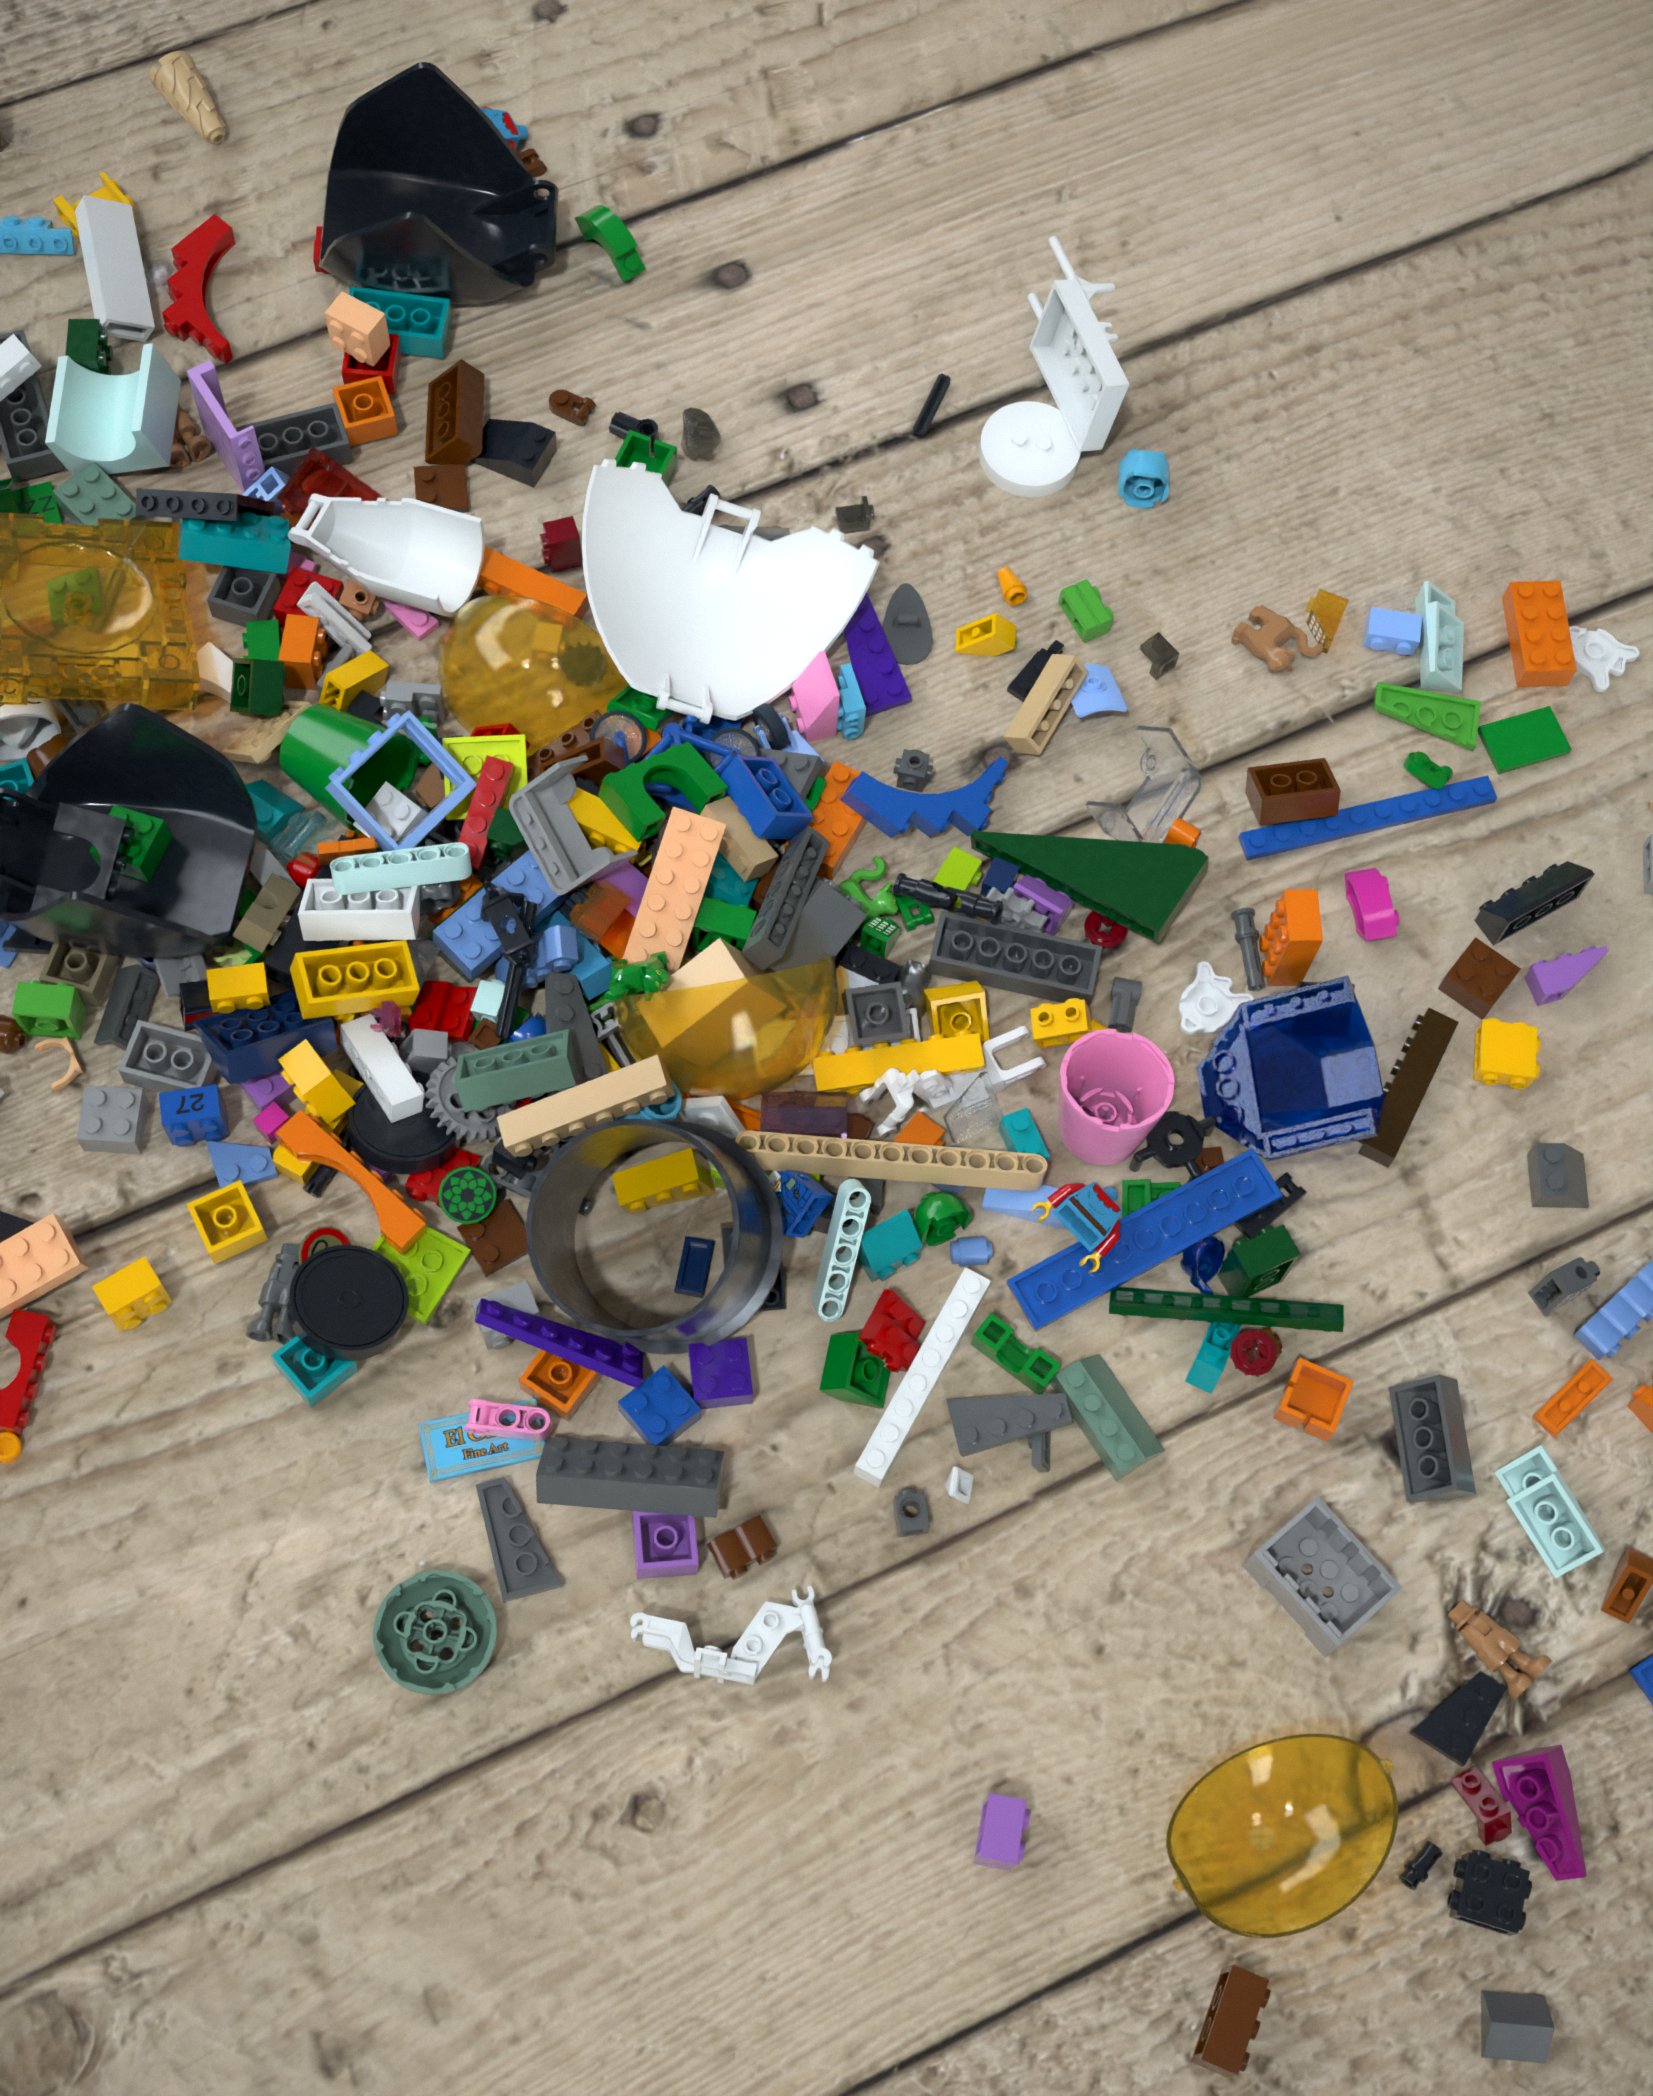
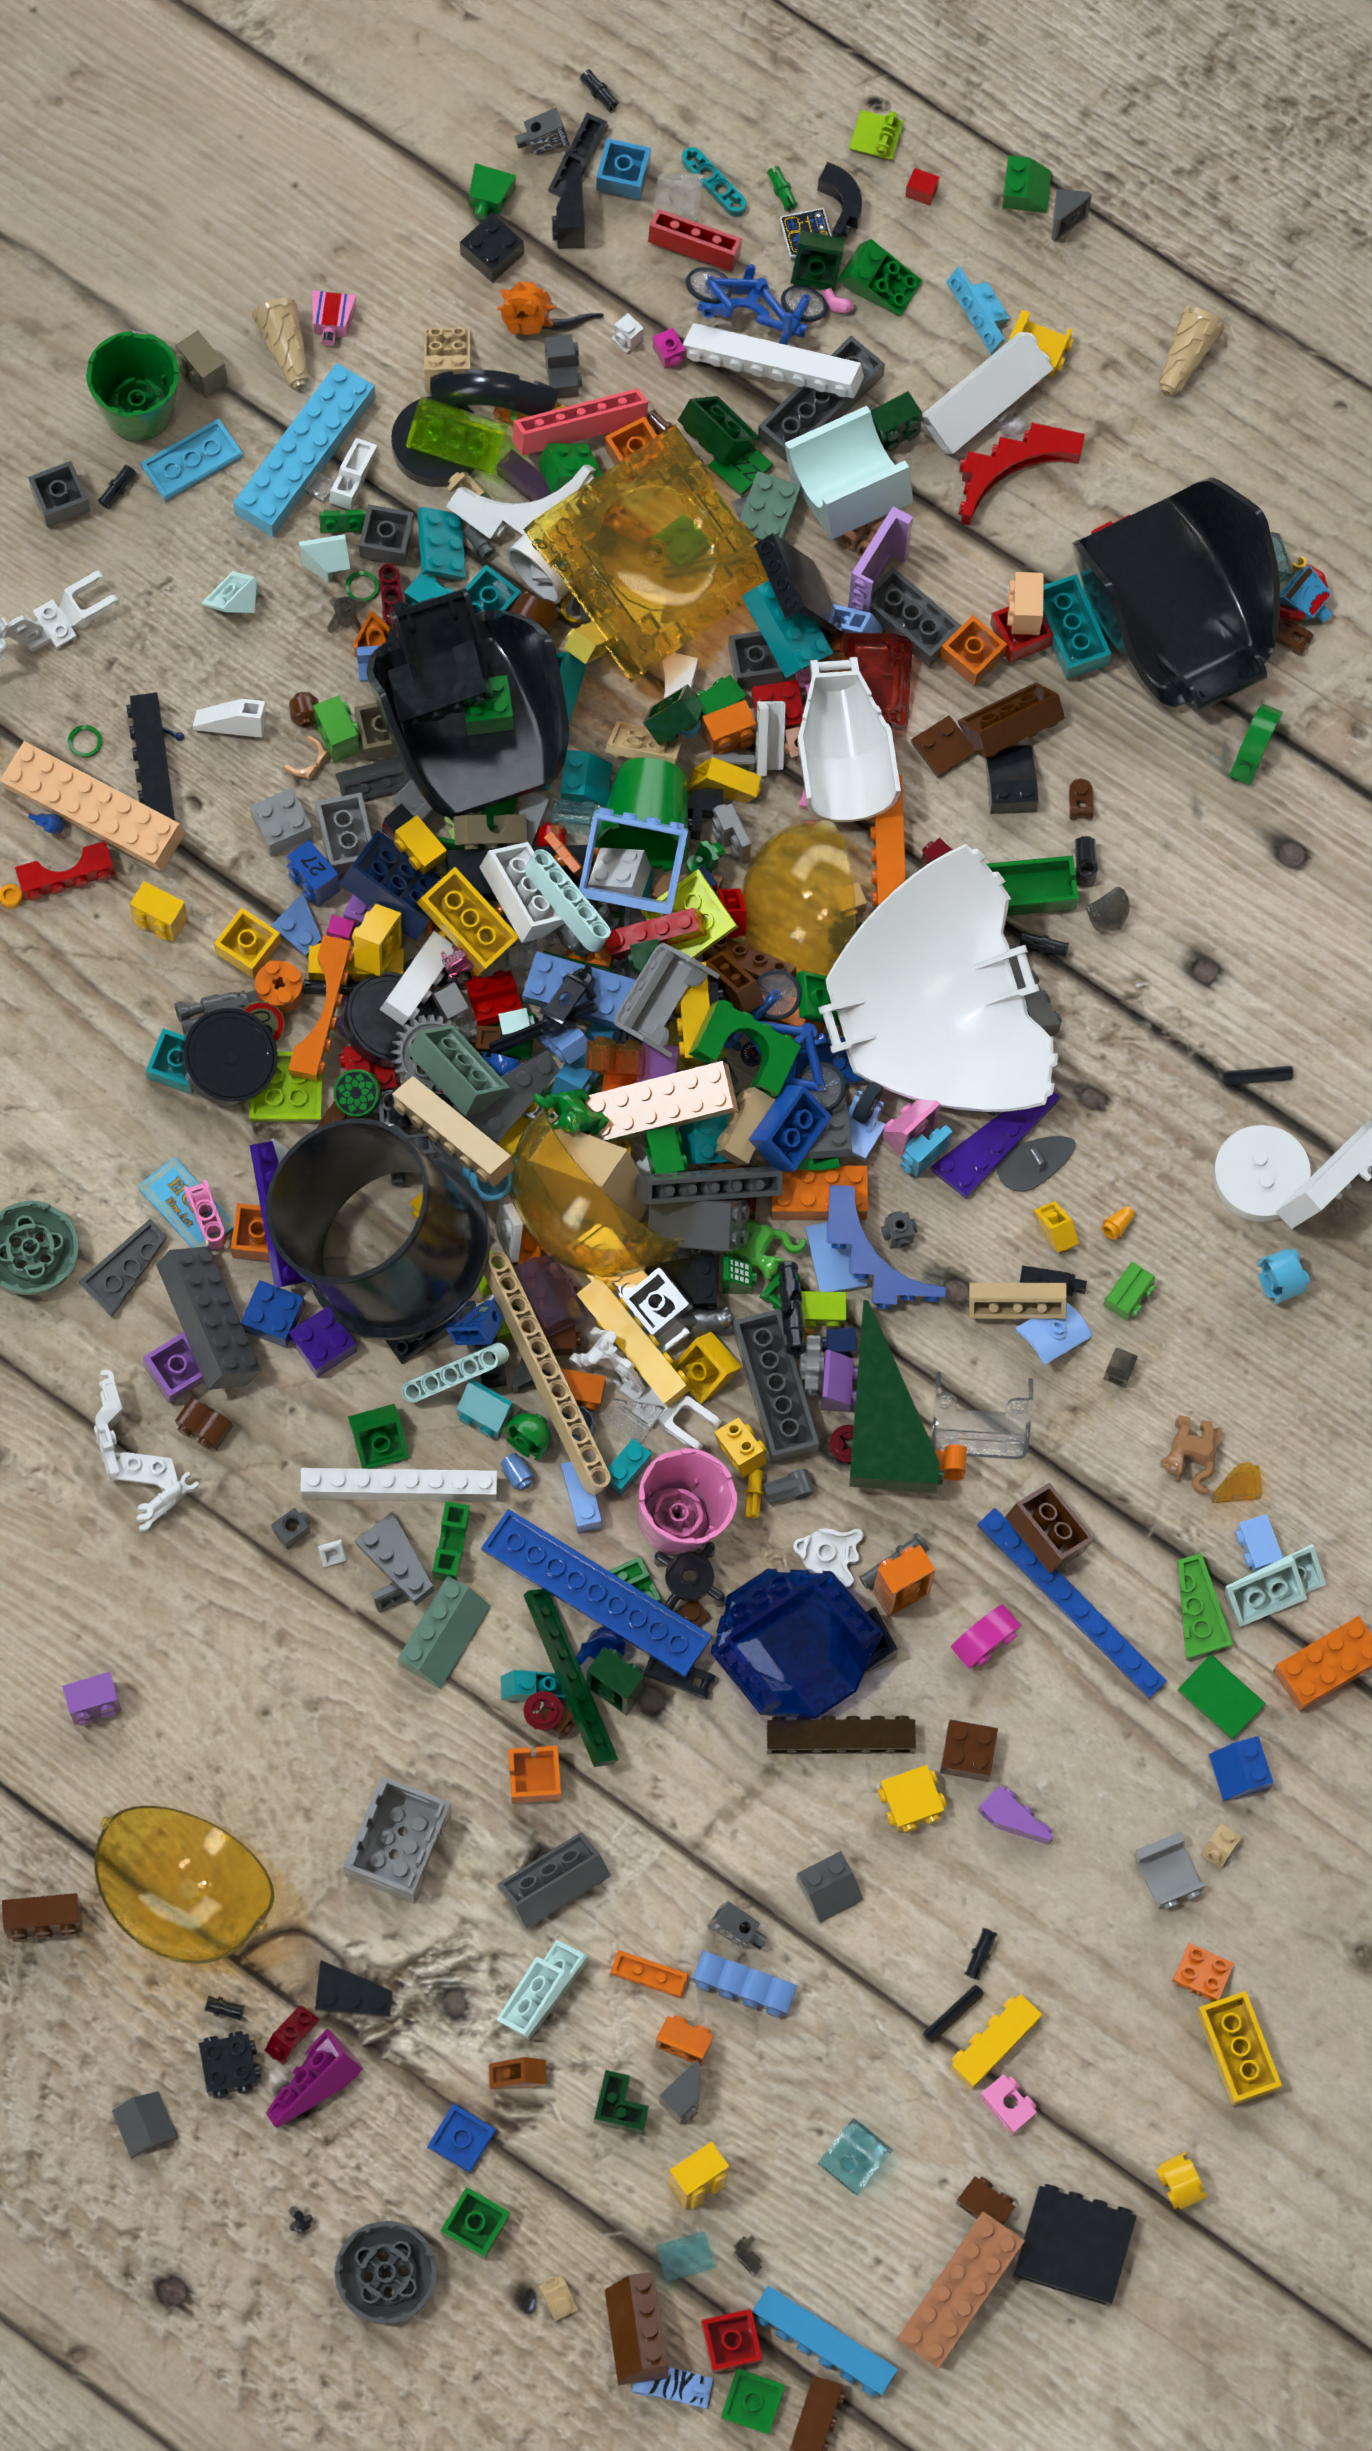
camera: 65 degrees right, 5 degrees up
clear smoke bracket [835,496,875,534] -> none
red plate [858,1289,926,1373] -> none
torso [1031,1182,1122,1273] -> none
green plate [1403,751,1453,789] -> none
medium nougat piece [1447,1599,1552,1700] -> none
black slope [1474,861,1595,946] -> none
white tile [1569,626,1640,692] -> none
none -> orange brick [255,960,304,1014]
none -> light blue tile [805,1222,867,1292]
none -> blue slope [1209,1736,1274,1802]

